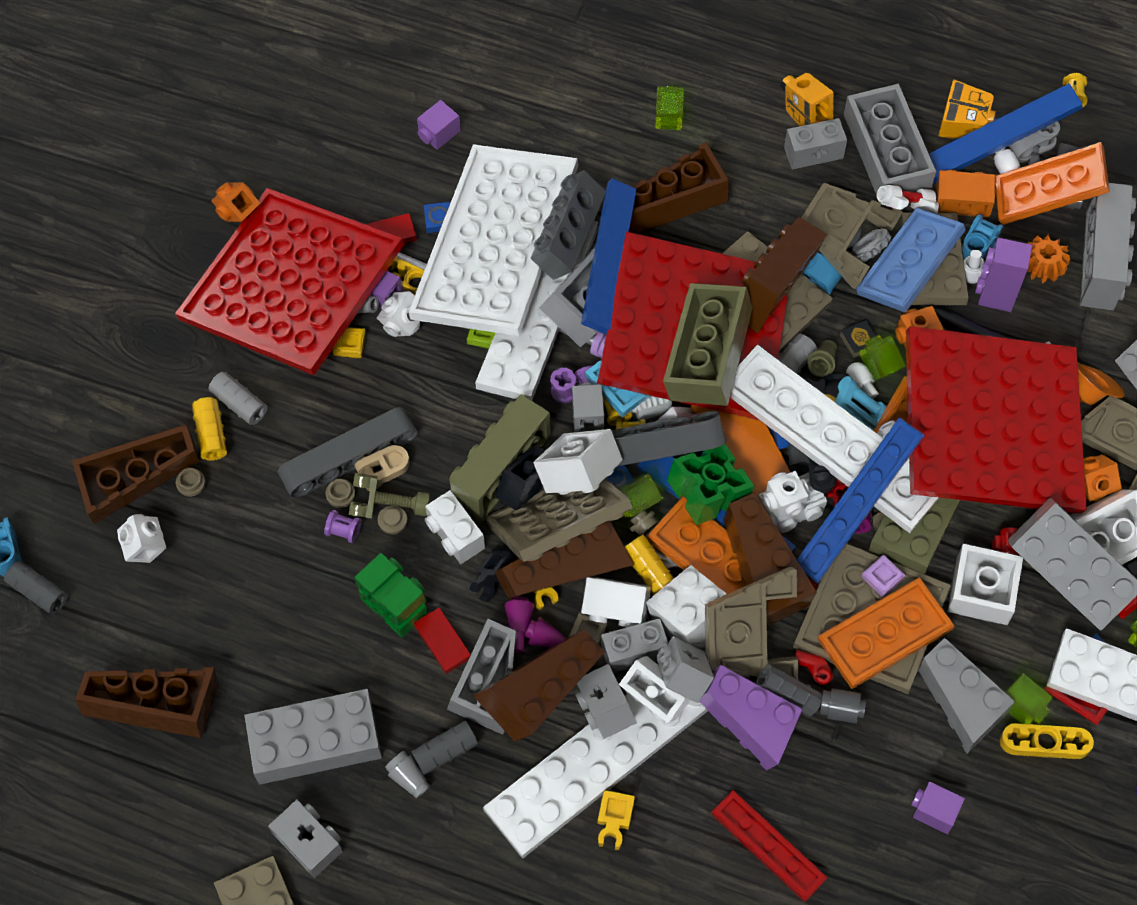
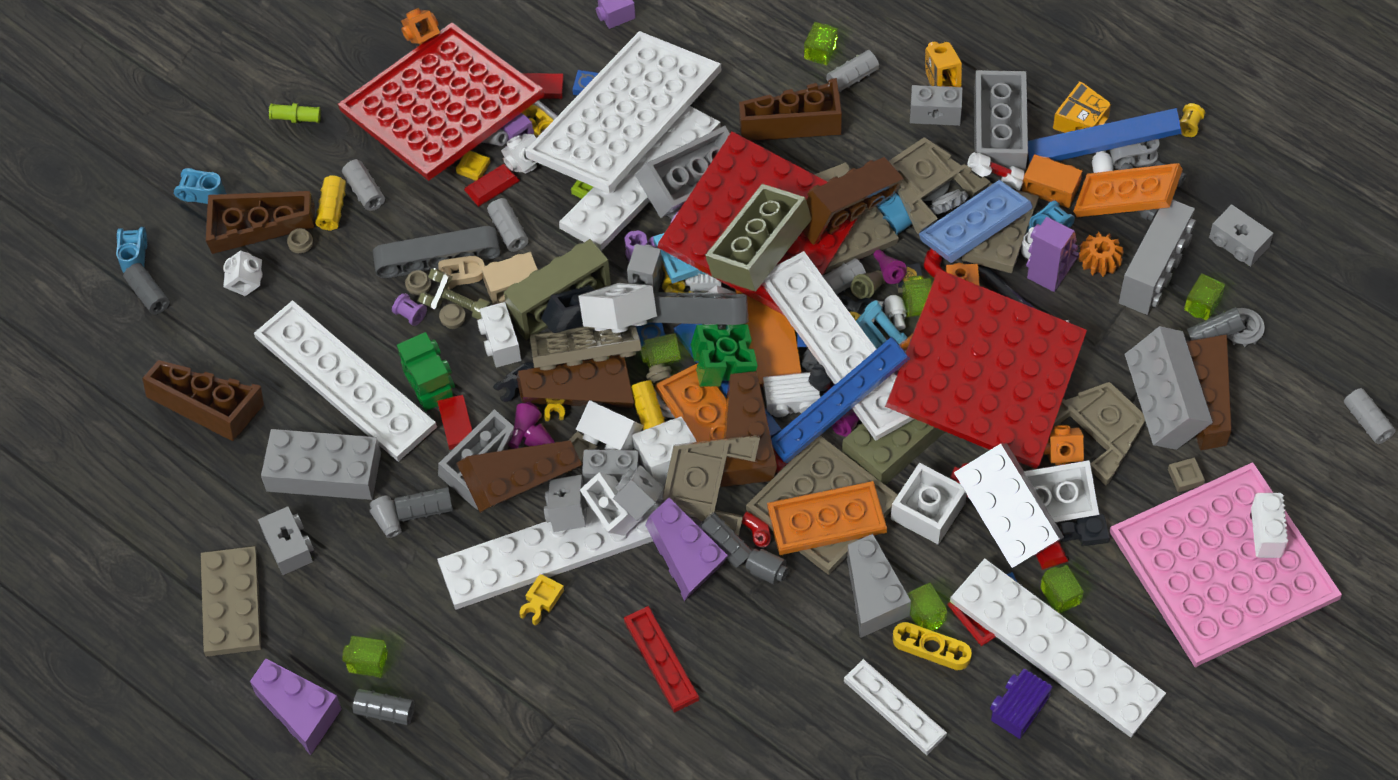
camera: 20 degrees right, 5 degrees down
dark grey brick [530,170,606,280] -> none
blue tile [581,178,636,334] -> none
white brick [764,471,810,521] -> none
lavender tile [861,554,905,598] -> none
medium lavender brick [911,782,965,835] -> none
orange piece [1077,362,1125,405] -> none
none -> dark azure piece [174,168,226,204]
none -> white plate [254,300,437,462]
none -> lime pin [269,103,321,123]
none -> red tile [464,164,520,207]
none -> tan brick [481,252,537,305]
none -> light grey axle [487,198,529,252]
none -> light grey axle [826,50,879,92]
none -> white tile [844,659,947,755]
none -> magenta cone [874,249,907,284]
none -> red arm [924,248,944,278]

